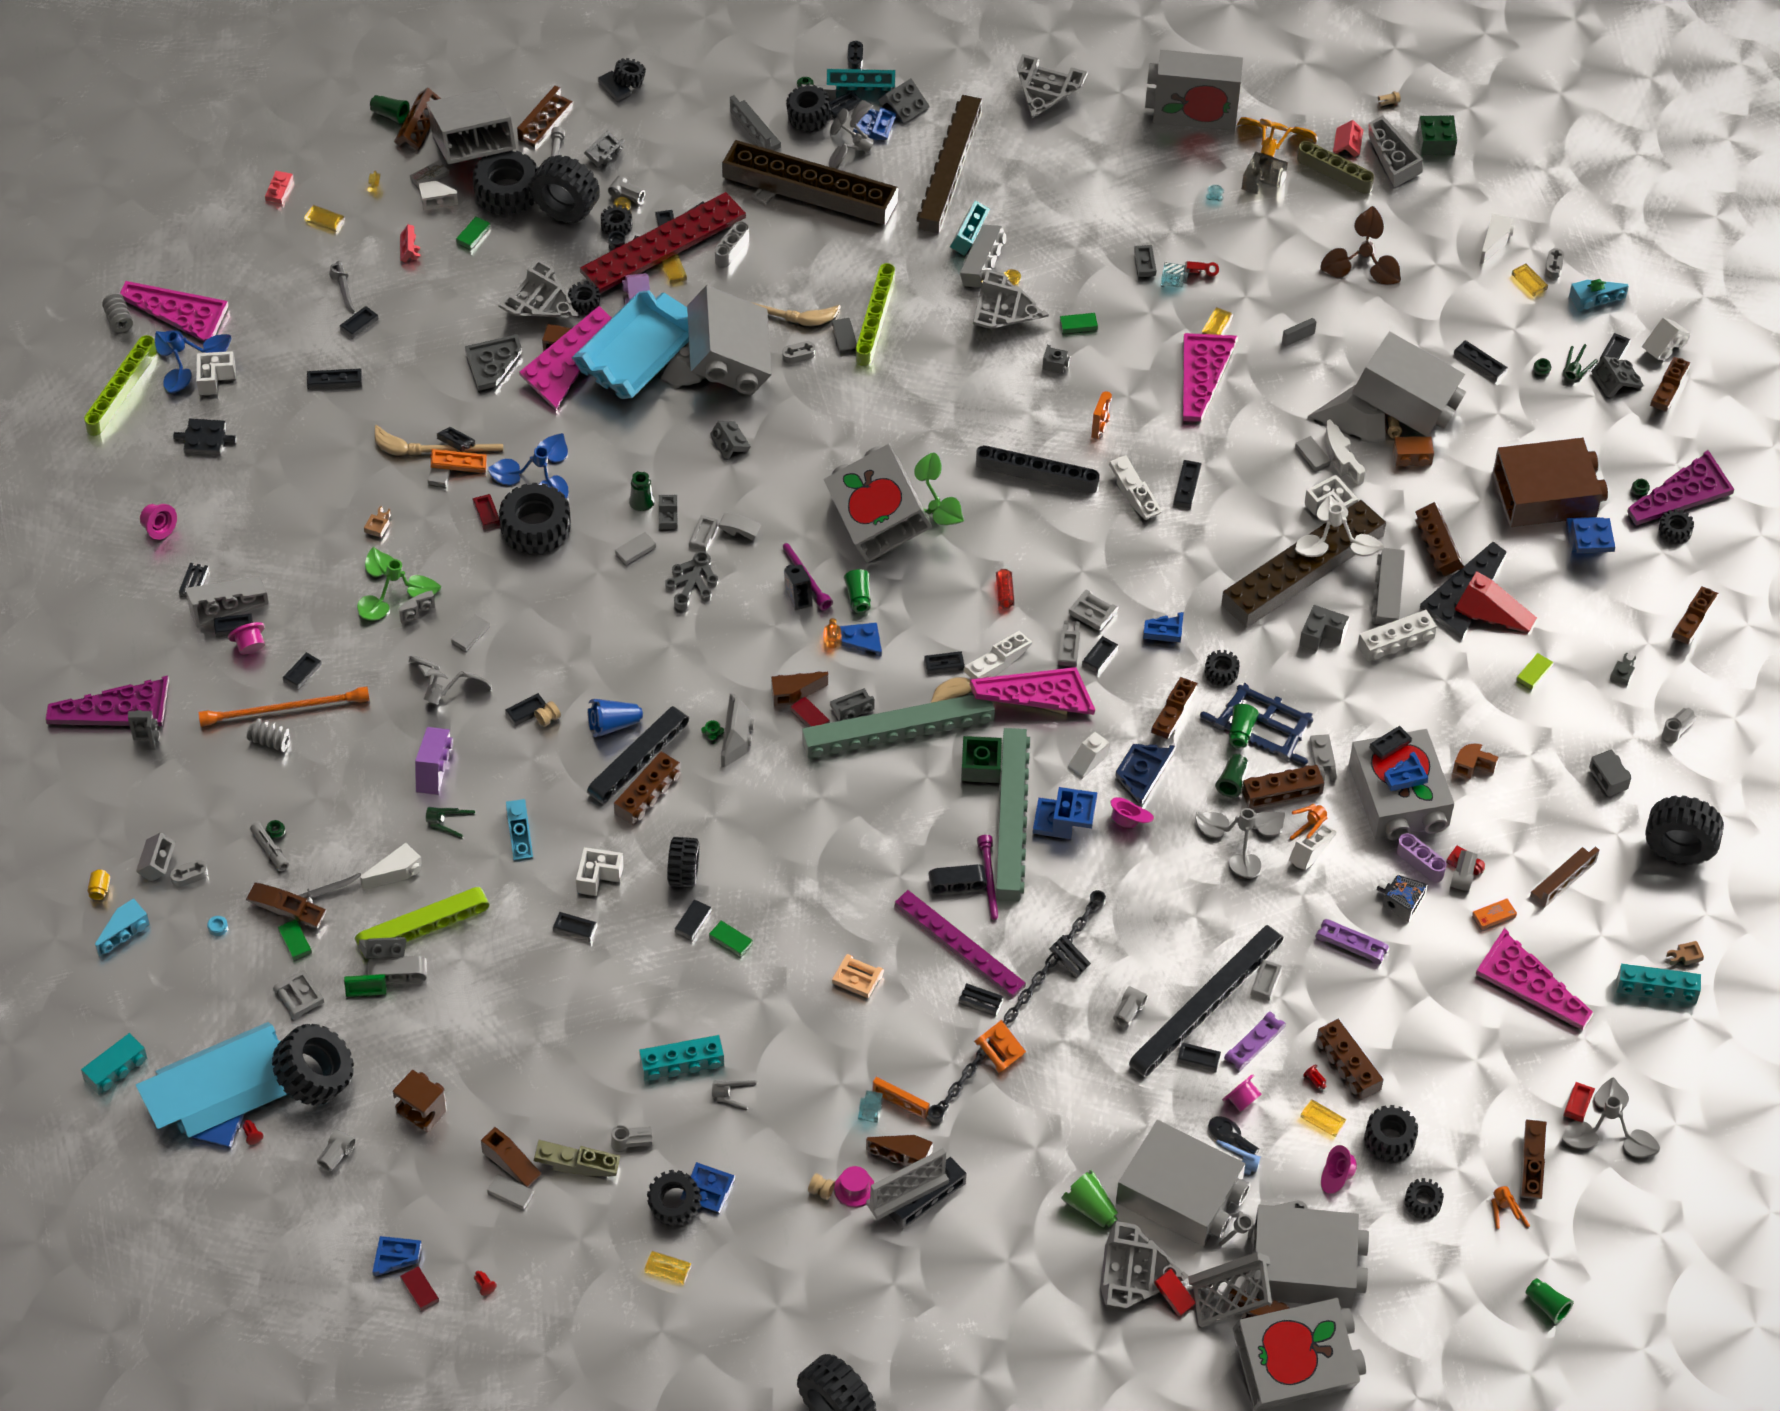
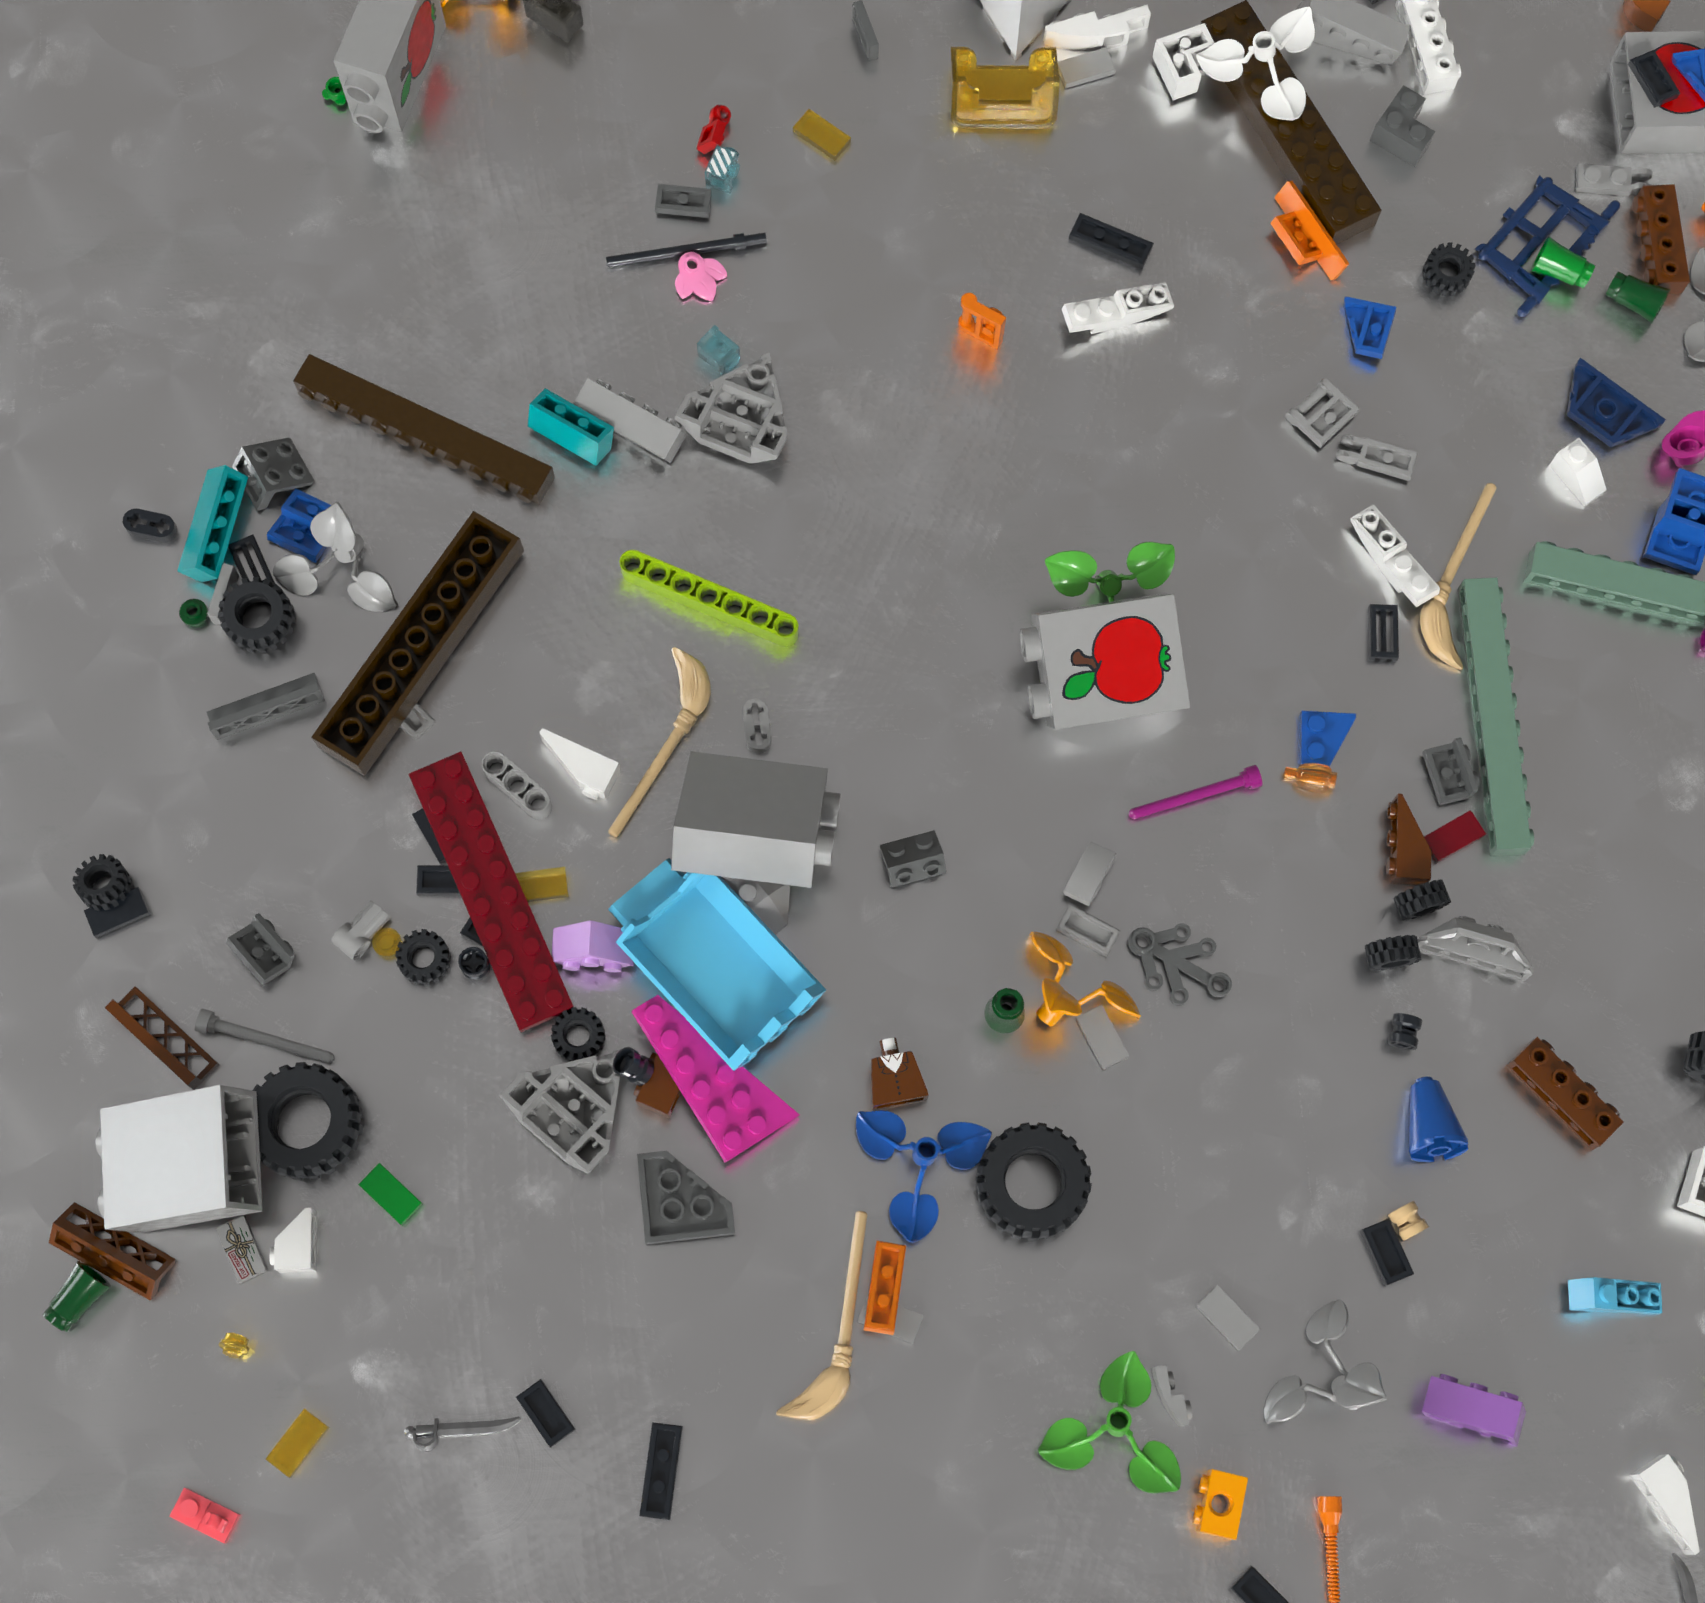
camera: 80 degrees left, 20 degrees up
medium nougat plate [364,506,391,538] -> none
coral plate [400,224,420,263] -> none
dark green plant [426,807,476,838] -> none
black tile [437,427,475,452] -> none
dark red tile [472,494,500,530] -> none
black tyre [530,155,600,223] -> none
black beam [587,706,690,804] -> none
dark grey slope [659,495,678,529] -> none
green plate [701,720,724,740] -> none
black torso [784,564,813,610] -> none
dark grey slope [832,318,857,352] -> none
green plant [844,569,871,613] -> none
dark green brick [961,736,1002,783] -> none
dark pink wing [969,667,1096,715] -> none
black beam [976,445,1100,493] -> none
clear red axle [996,569,1015,609] -> none
clear yellow plate [1004,269,1021,286] -> none
light grey wedge [1017,54,1087,118] -> none
dark grey brick [1042,344,1071,374] -> none
green tile [1060,313,1098,334] -> none
black tile [1082,636,1118,673] -> none
reddish brown slope [1151,677,1198,739] -> none
dark pink wing [1183,333,1238,422] -> none
clear light blue plate [1206,185,1224,201] -> none
none -> white slope [540,728,621,800]
none -> black bar [606,233,767,268]
none -> black wheel [613,1047,654,1086]
none -> bright pink plate [675,252,727,301]
none -> clear light blue brick [697,325,740,375]
none -> reddish brown torso [871,1038,929,1110]
none -> clear yellow windscreen [950,47,1060,129]
none -> light orange plant [1029,932,1141,1026]
none -> light orange brick [1193,1469,1248,1540]
none -> orange bracket [1270,181,1349,280]
none -> black tyre [1365,935,1422,971]
none -> black wheel [1388,1013,1422,1050]
none -> black tyre [1393,879,1451,921]

